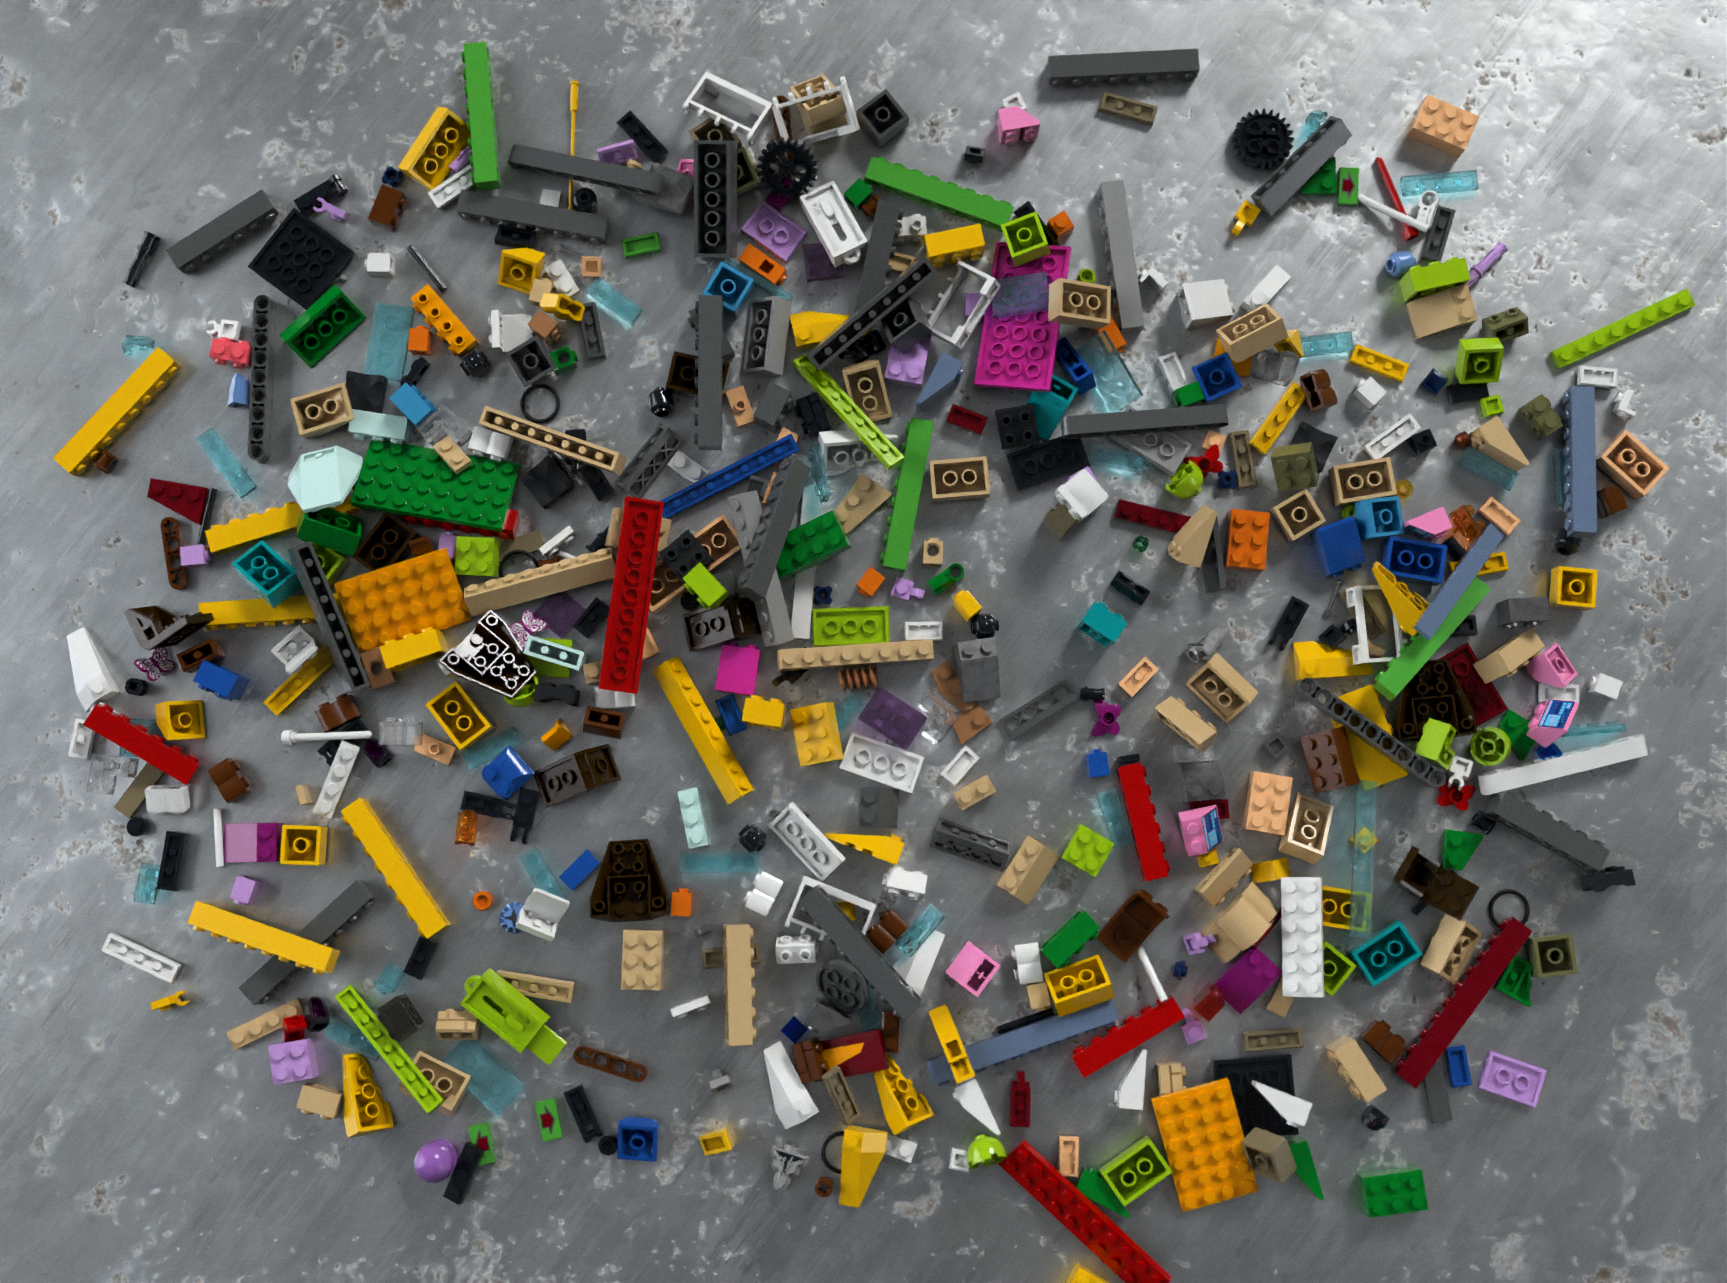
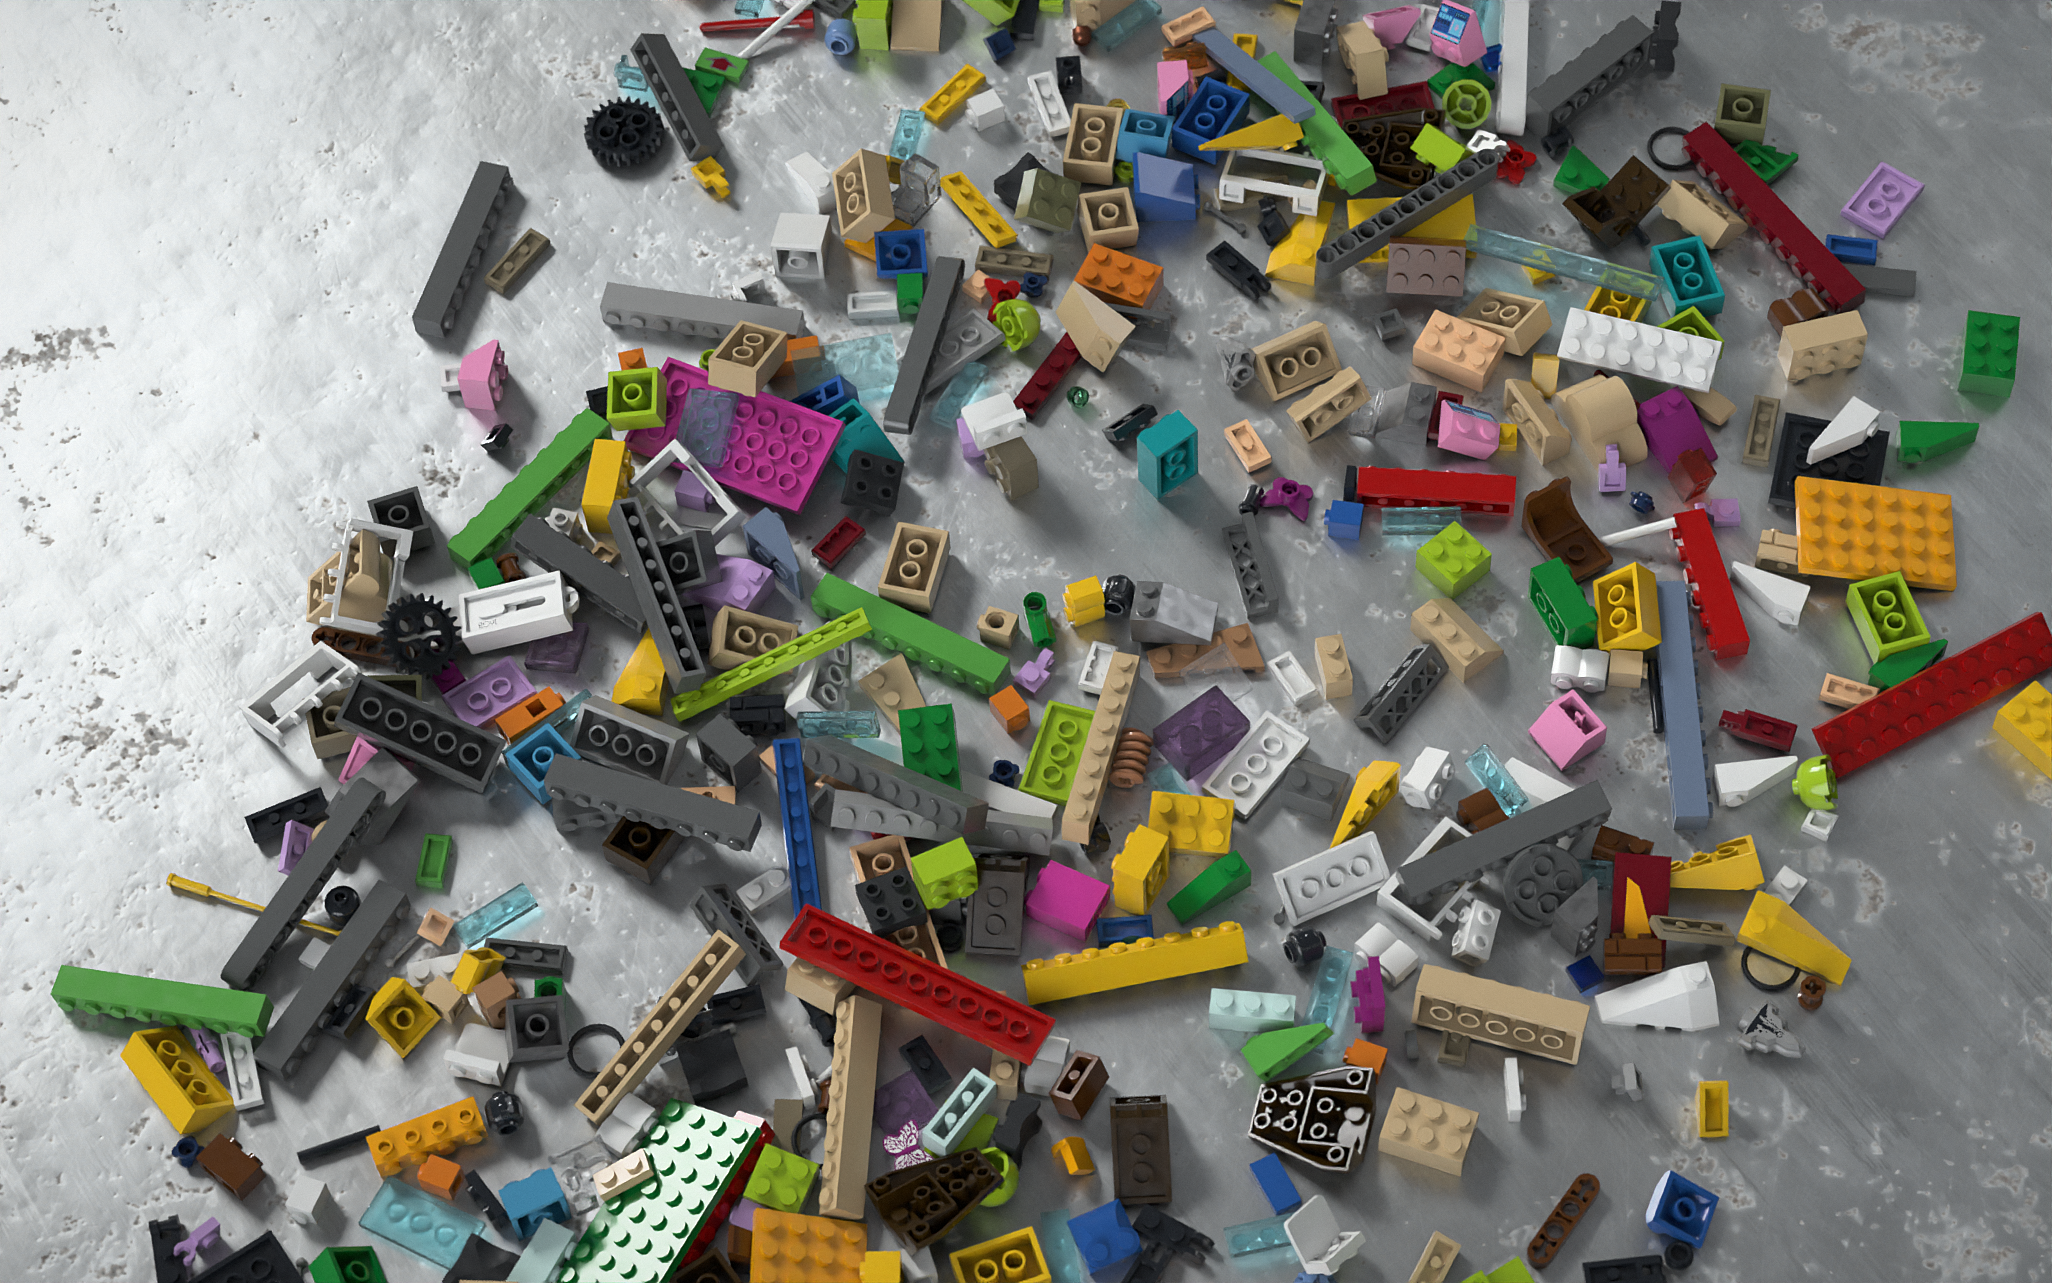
camera: 70 degrees left, 25 degrees down
black head [648,387,674,417] -> none
yellow slope [928,1004,976,1084] -> none
black plate [1006,436,1090,491] -> none
dark tan brick [1241,1127,1297,1184] -> none
reddish brown brick [1300,369,1337,412] -> none
black rock [1361,1105,1390,1131] -> none
none -> green slope [1167,850,1251,925]
none -> bright green slope [1240,1022,1335,1083]
none -> magenta plate [1350,956,1385,1033]

